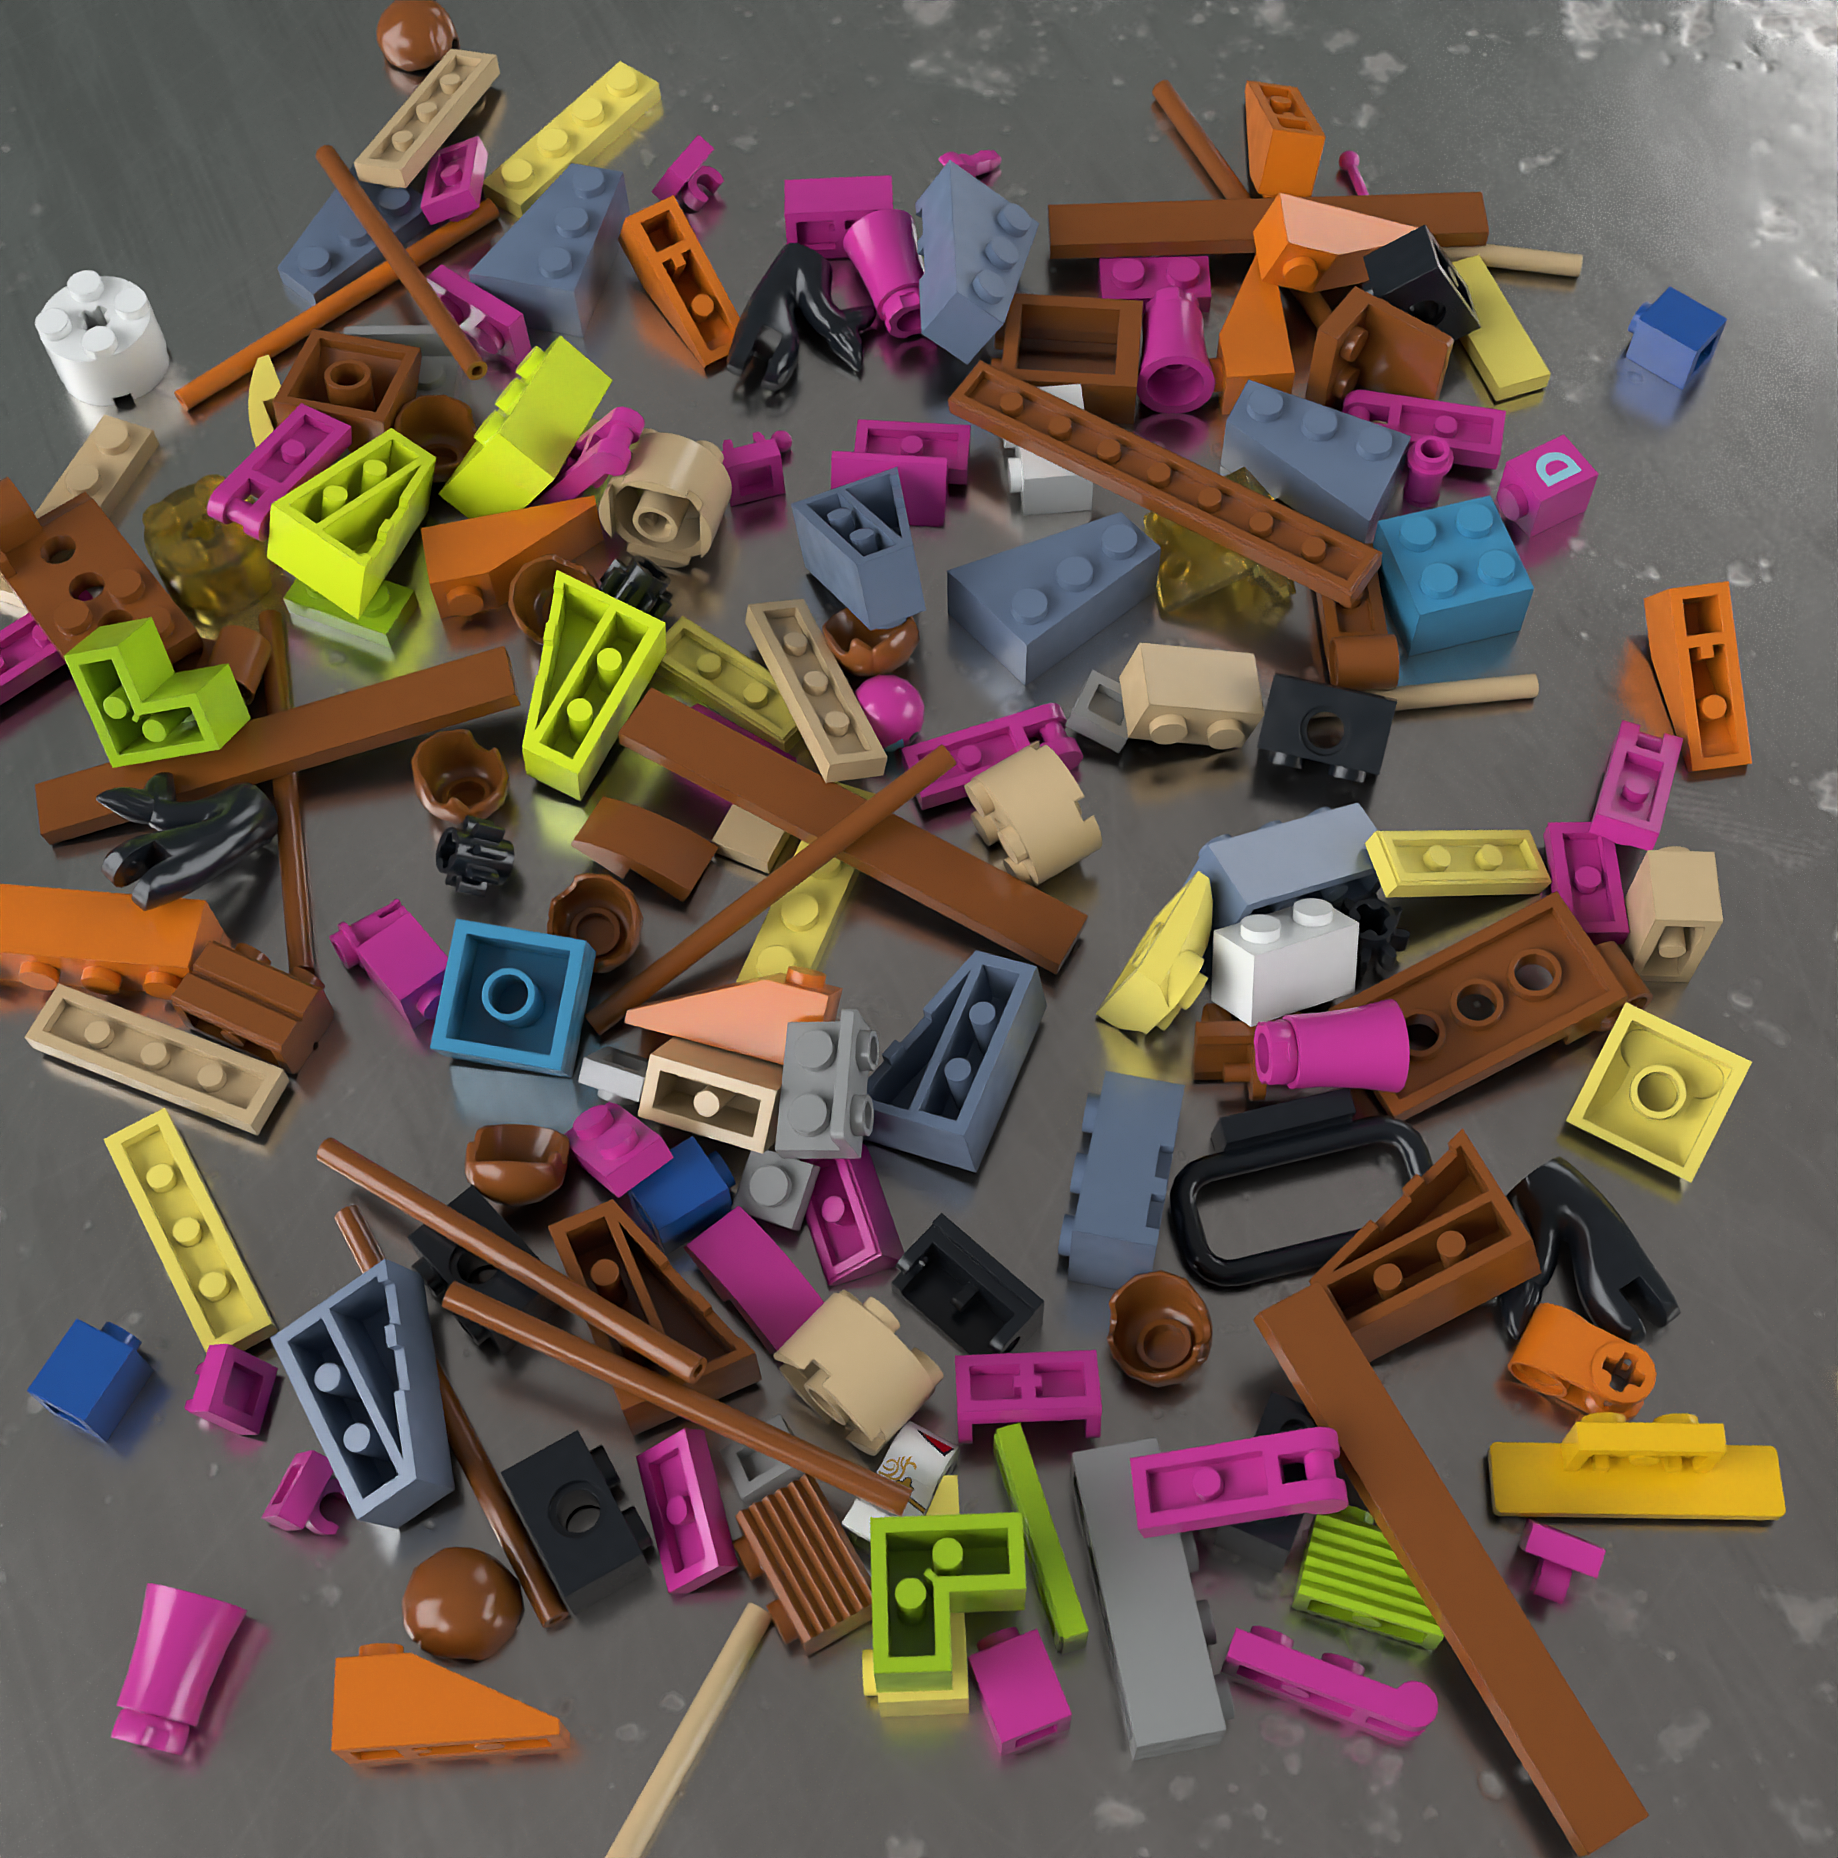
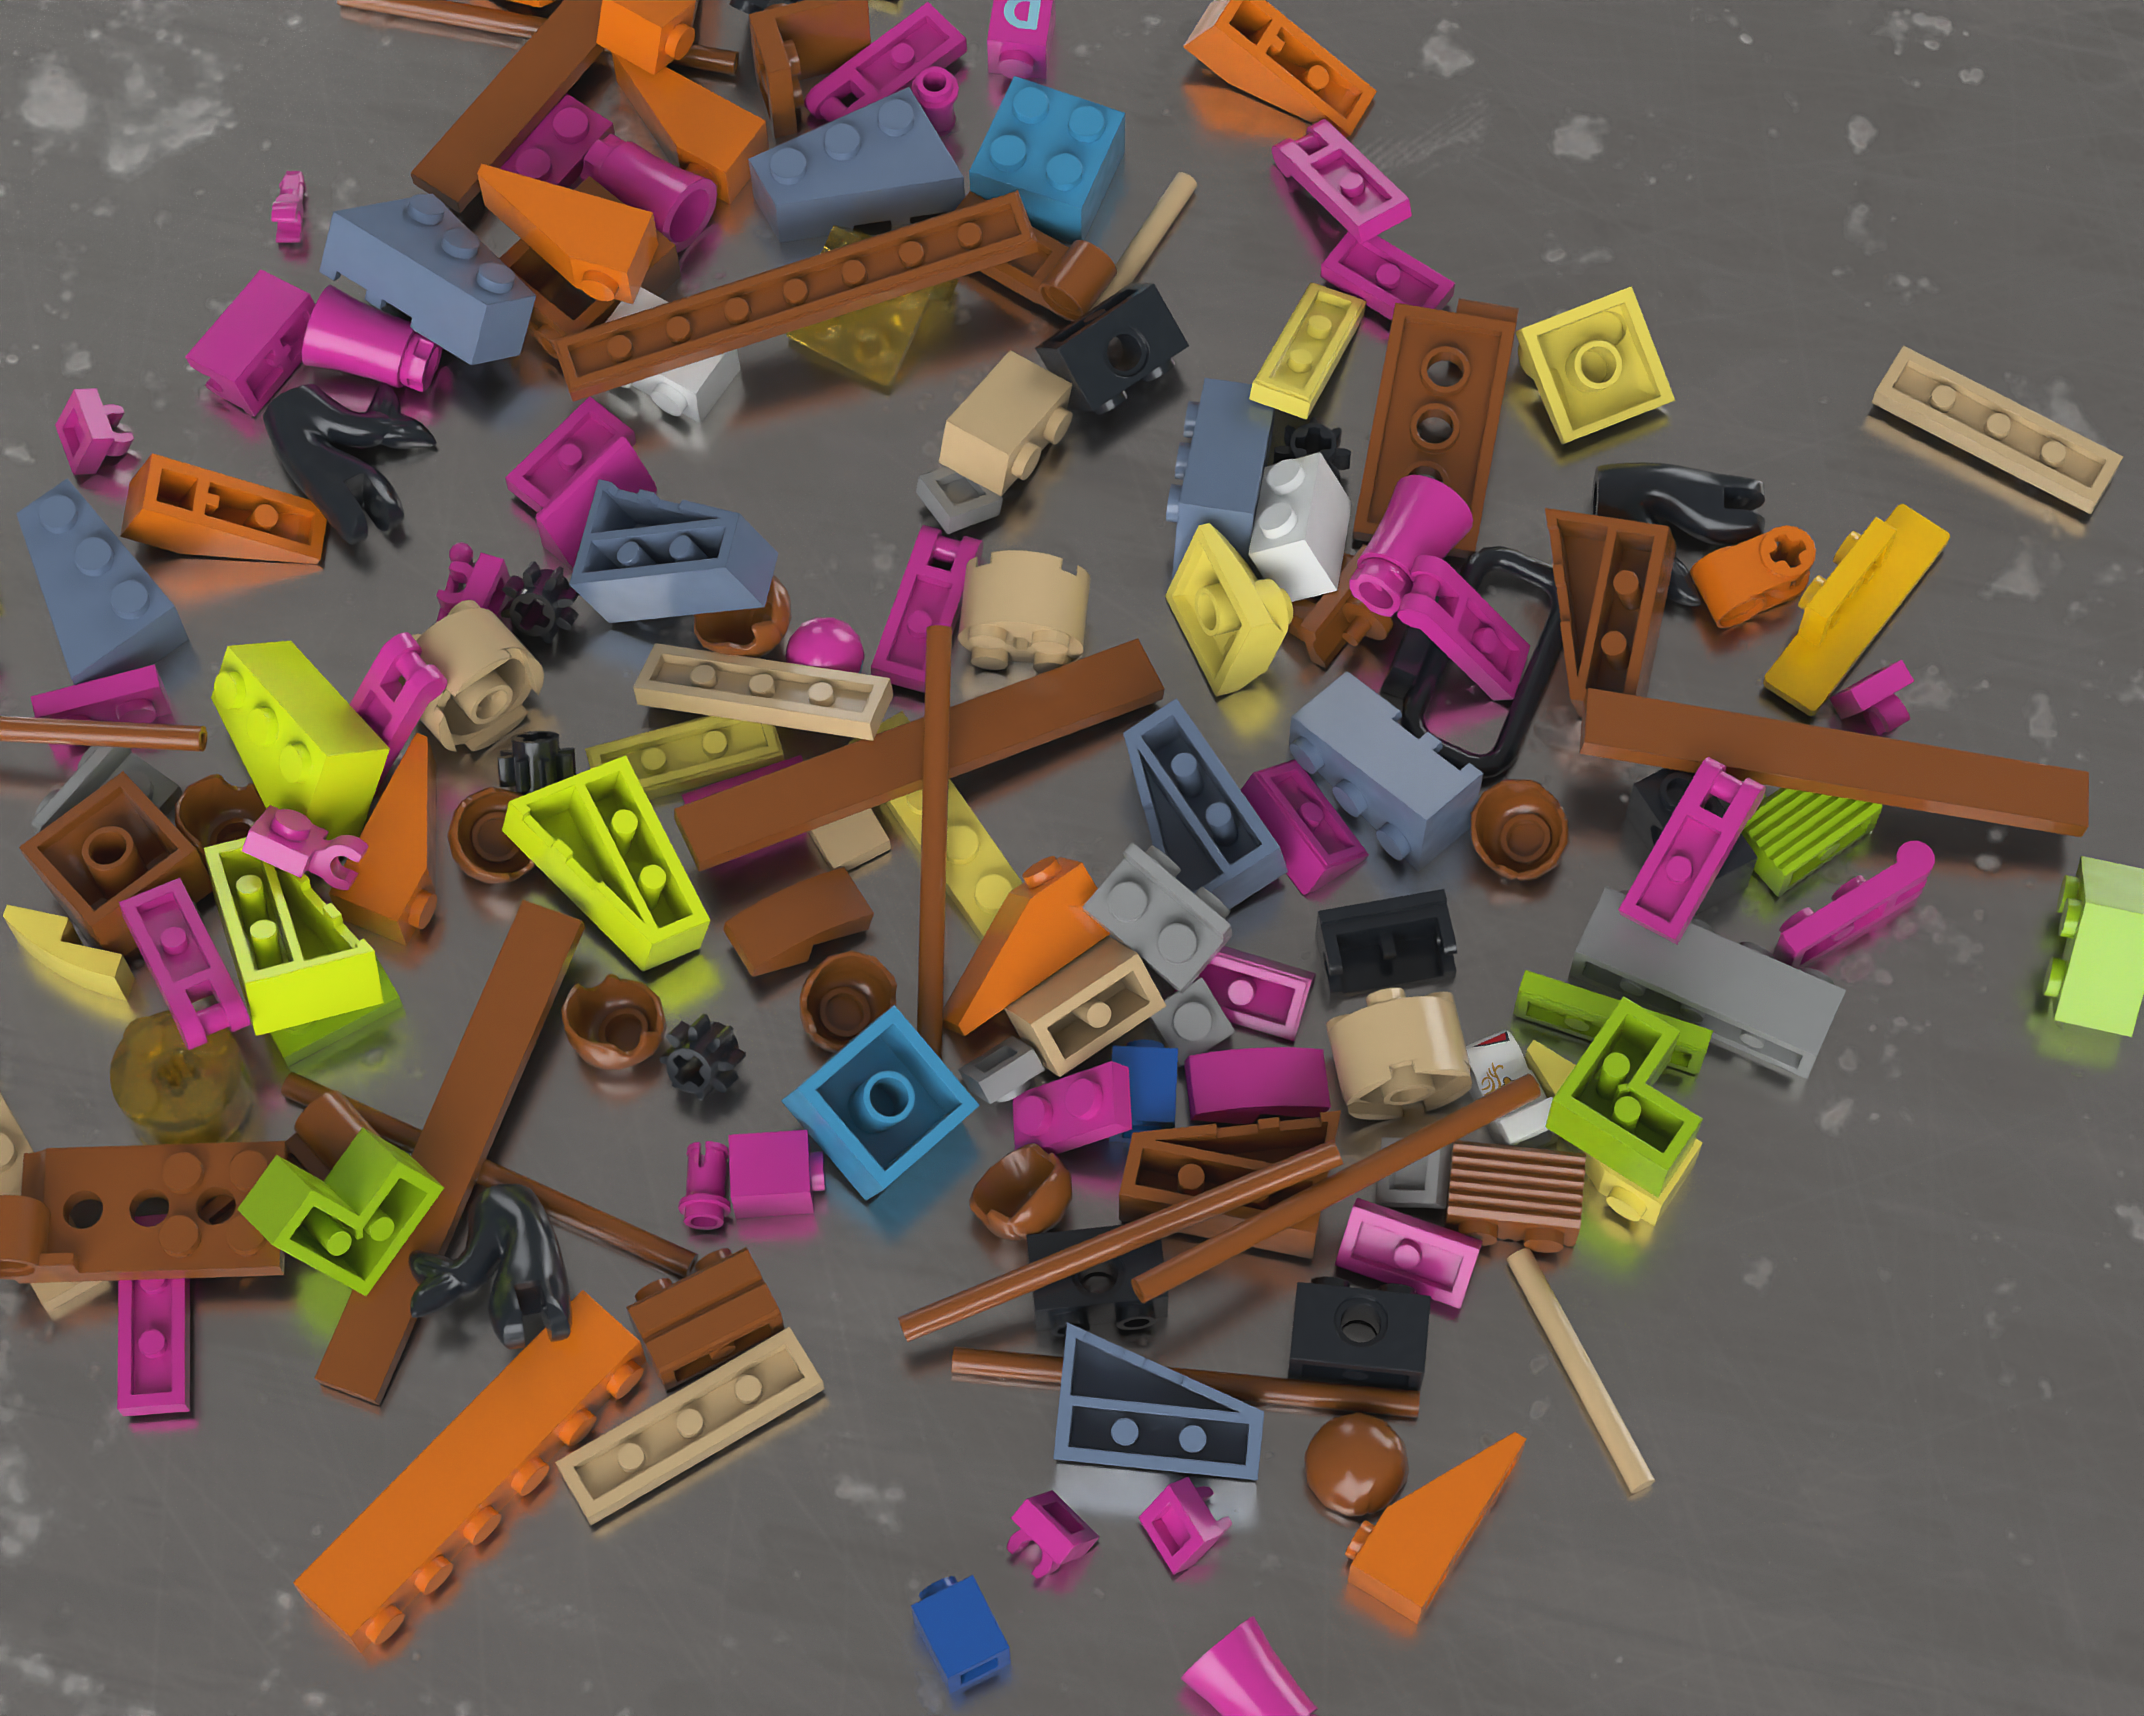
camera: 55 degrees left, 5 degrees up
light yellow plate [103,1108,278,1353] -> none
sand blue wedge [947,512,1161,686] -> none
dark pink hinge [955,1350,1102,1444] -> none
dark pink brick [968,1627,1072,1757] -> none
tan brick [1621,846,1723,983] -> none
none -> dark pink plate [242,805,369,890]
none -> orange slope [477,164,659,304]
none -> black gear [500,561,579,644]
none -> dark pink slope [1241,759,1369,895]
none -> dark pink plate [1397,555,1530,701]

